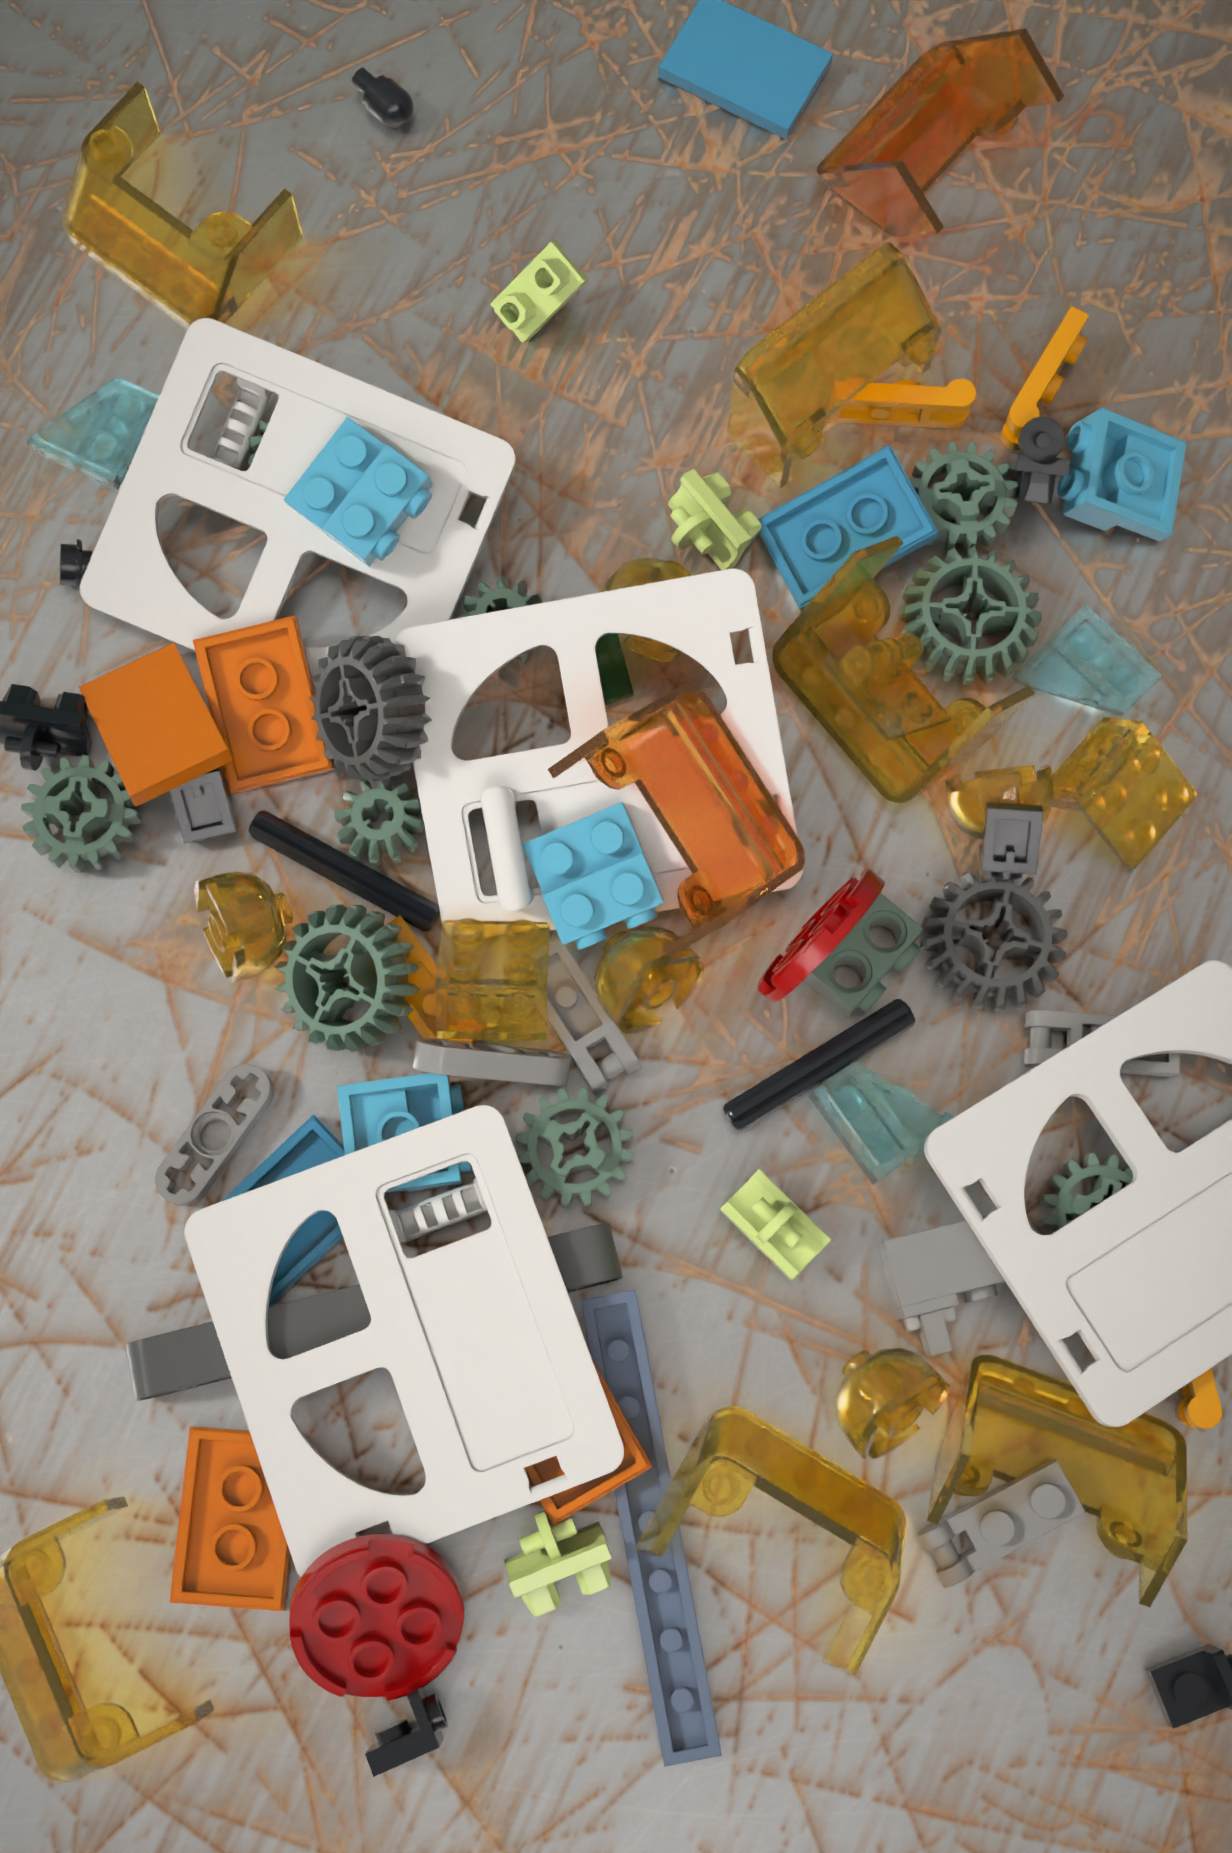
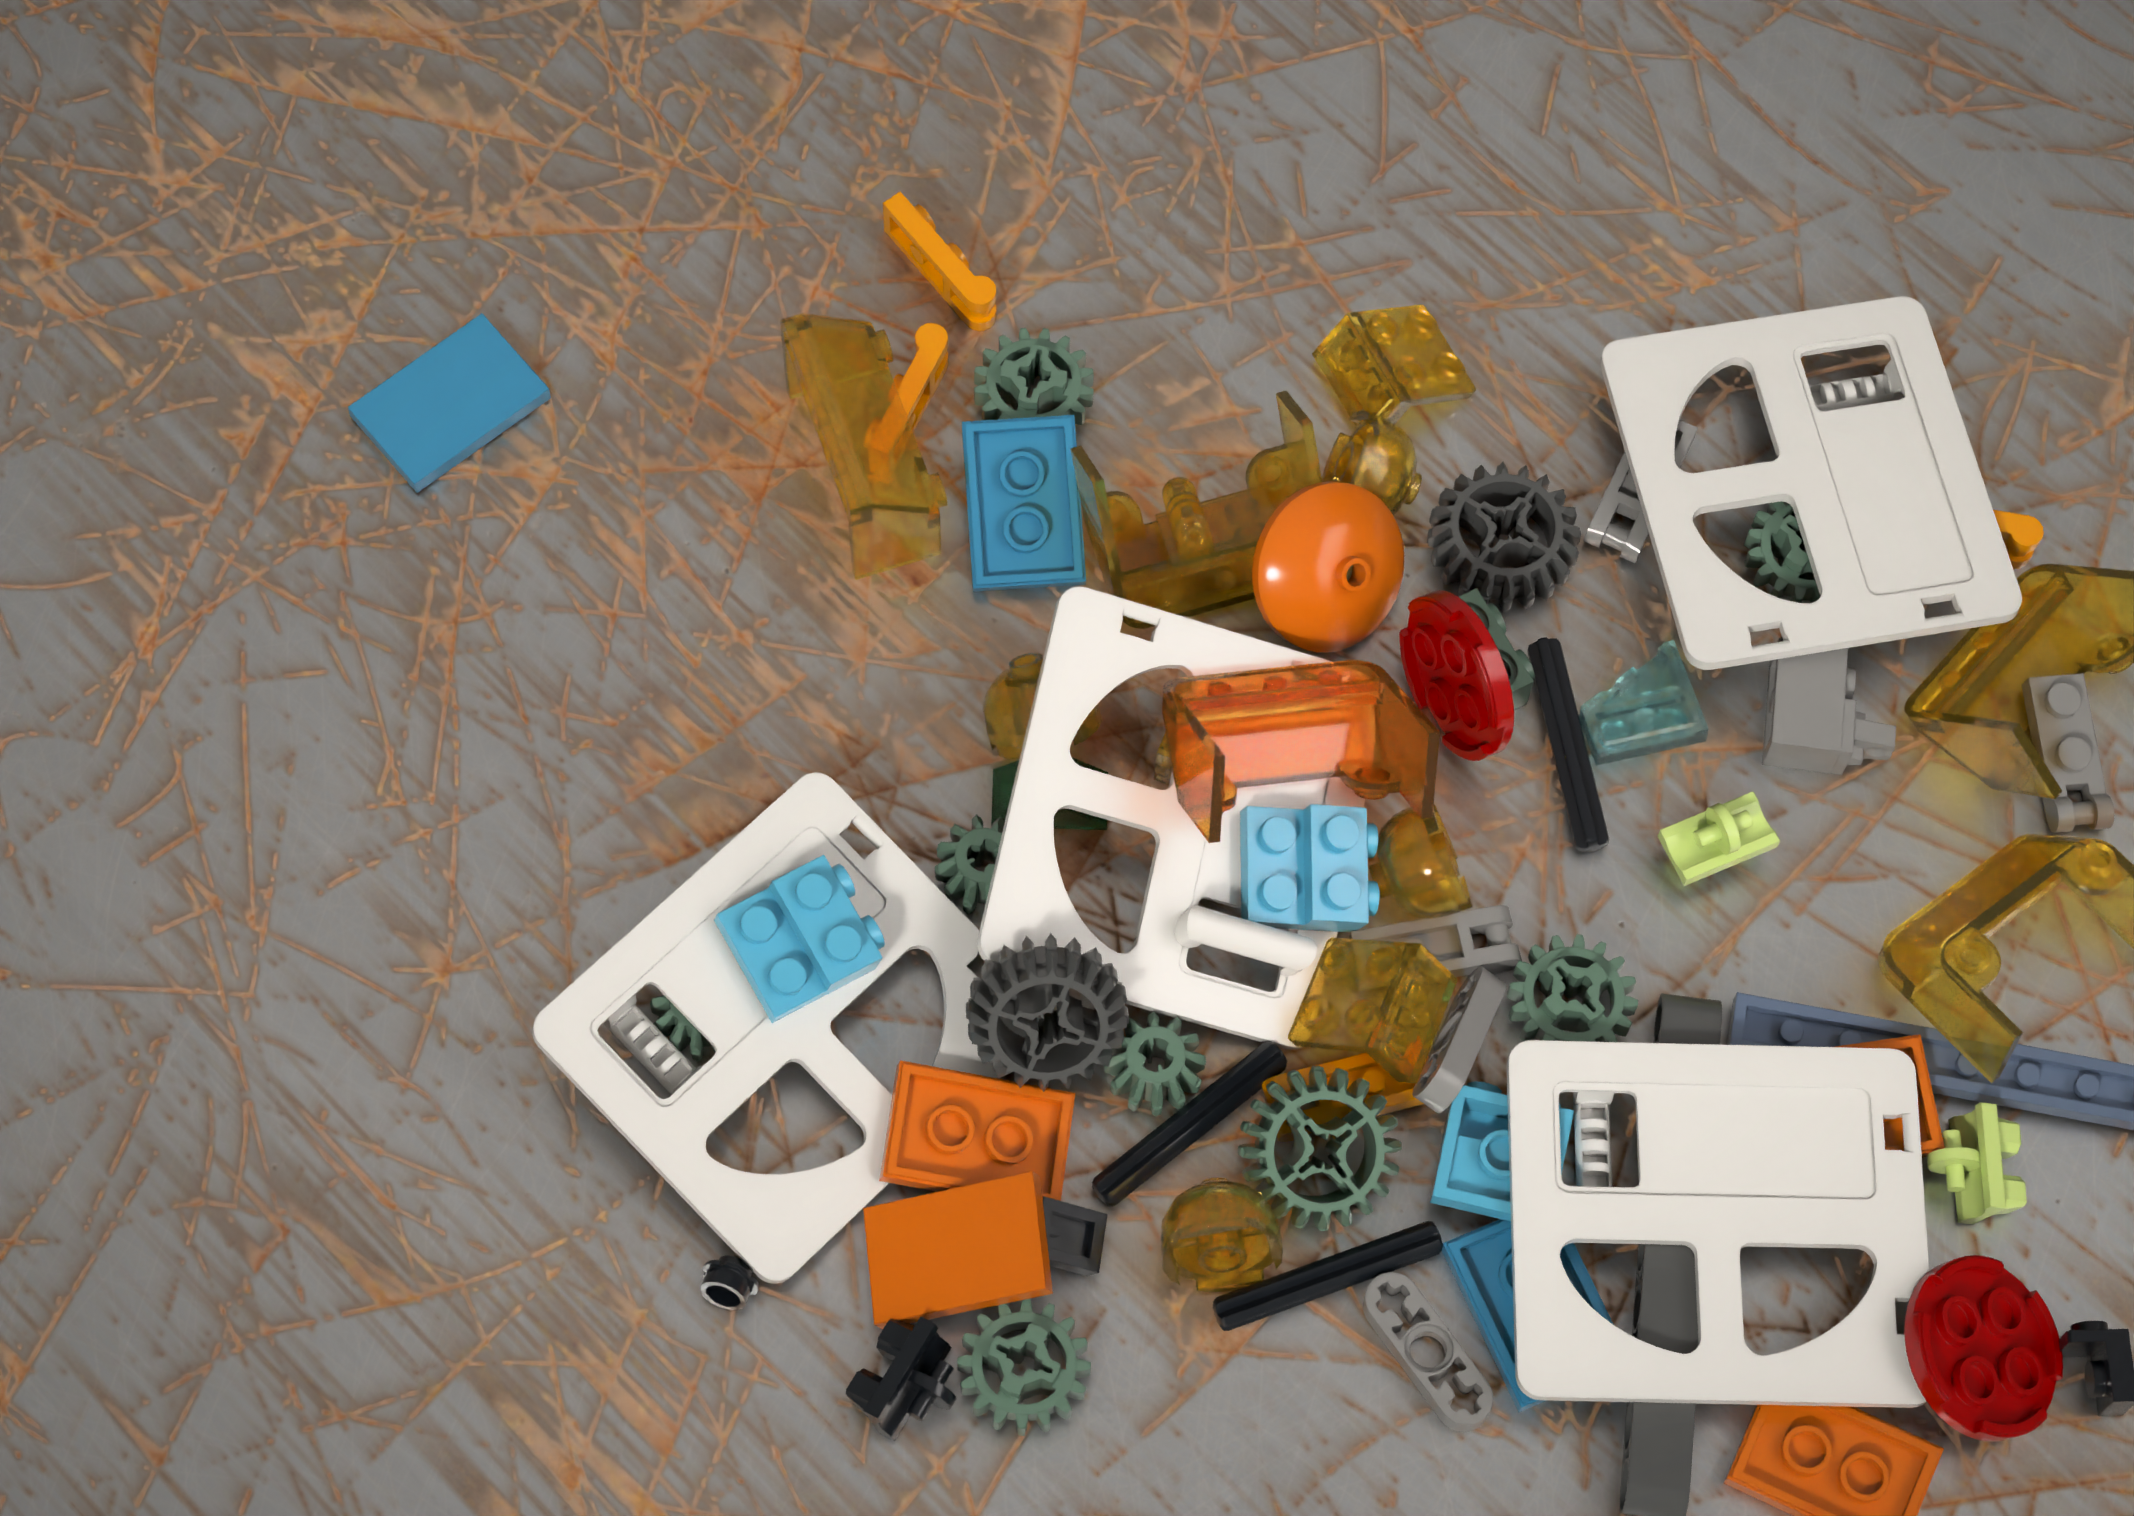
camera: 70 degrees left, 10 degrees down
clear light blue wing [27,377,159,490] -> none
clear yellow windscreen [62,81,303,329] -> none
black cylinder [351,67,414,128] -> none
yellowish green hips [490,240,589,343] -> none
yellowish green hips [667,469,762,570] -> none
clear orange windscreen [817,28,1064,237] -> none
clear yellow cylinder [835,1348,950,1460] -> none
sand green gear [899,546,1042,687] -> none
bracket [979,802,1043,879] -> none
black hips [1007,417,1070,504] -> none
clear light blue wing [1013,604,1162,717] -> none
medium azure plate [1057,407,1187,542] -> none
none -> black axle [1213,1221,1443,1331]
none -> orange dish [1252,481,1405,653]

